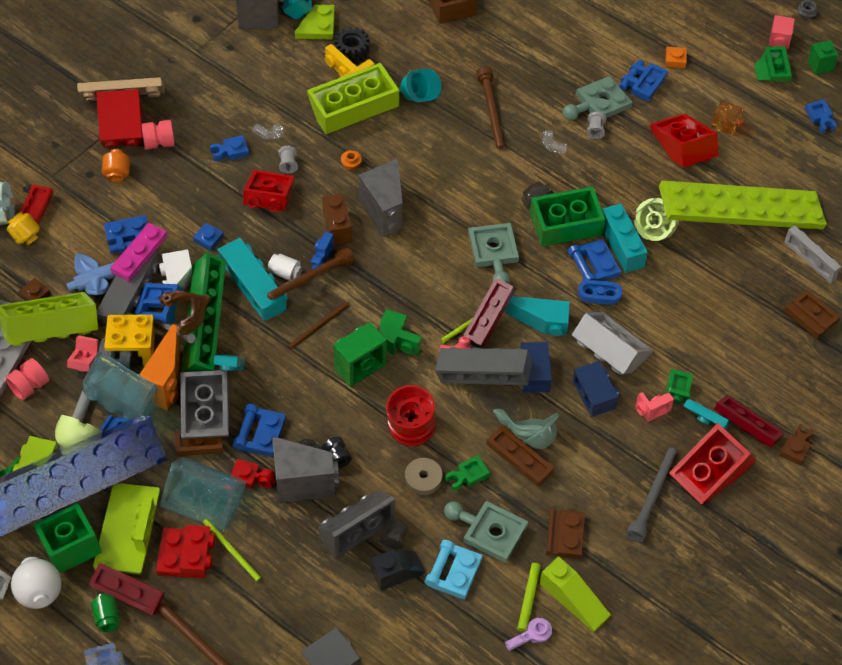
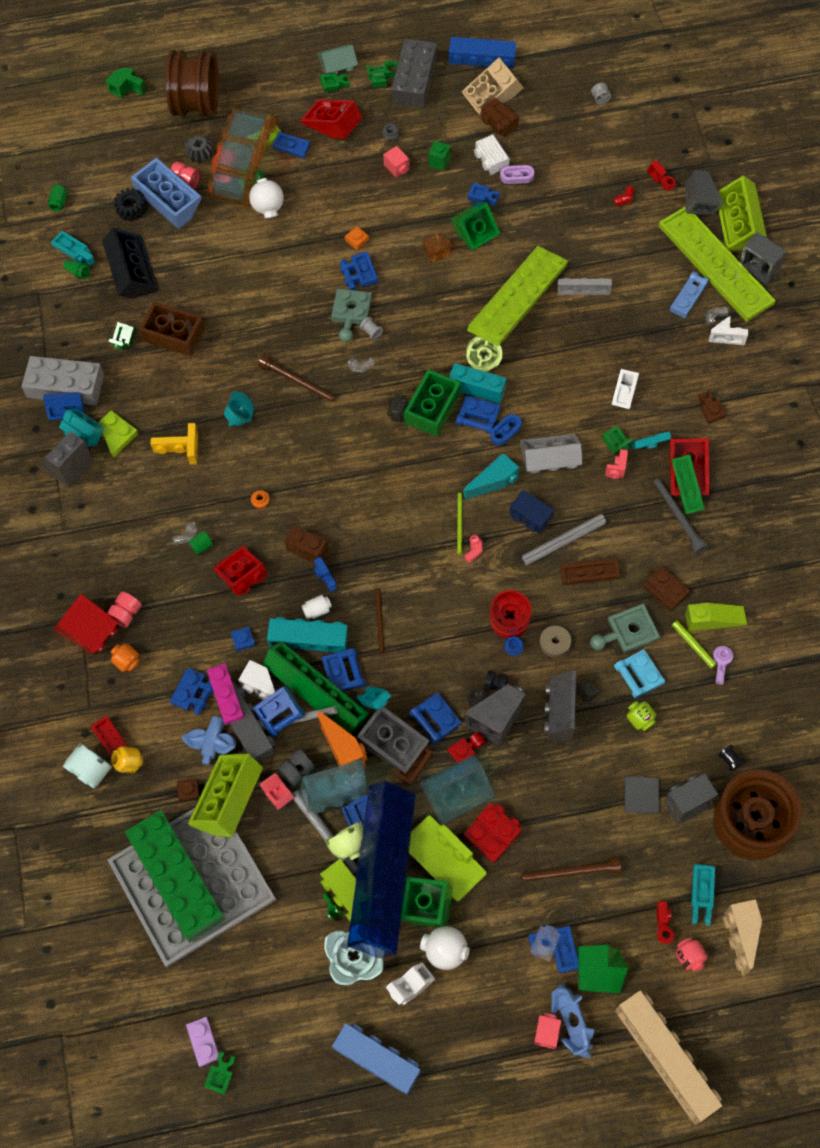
camera: 45 degrees left, 10 degrees up
coral wheel [5,358,49,401] -> none
tan plate [77,77,164,102] -> none
dark red plate [89,562,165,615] -> none
green brick [91,593,120,633] -> none
yellow bracket [104,315,155,366] -> none
reddish brown helmet [159,290,211,335] -> none
lime axle [203,519,261,582] -> none
blue plate [210,135,249,161] -> none
reddish brown piece [267,247,355,300] -> none
light grey bush [278,146,298,174] -> none
lime slope [307,63,399,134] -> none
green brick [333,322,387,388] -> none
black tyre [334,27,370,64] -> none
flat silver slope [359,159,402,237] -> none
black slope [371,549,425,591] -> none
green brick [380,309,422,356] -> none
dark grey brick [435,347,533,385] -> none
green plate [445,455,490,491] -> none
plate [463,278,516,347] -> none
sand green plate [468,223,519,284] -> none
sand green piece [493,409,560,449] -> none
dark blue brick [572,361,620,417] -> none
red slope [649,113,719,167] -> none
dark red plate [714,395,784,448] -> none
green slope [754,46,792,82] -> none
reddish brown plate [784,290,840,339] -> none
none -> green brick [189,531,213,556]
none -> blue plate [322,648,366,692]
none -> green slope [450,202,501,251]
none -> blue plate [504,637,524,656]
none -> light grey axle [522,514,606,565]
none -> white slope [612,369,639,409]
none -> lime head [627,701,657,731]
none -> green plate [671,455,704,514]

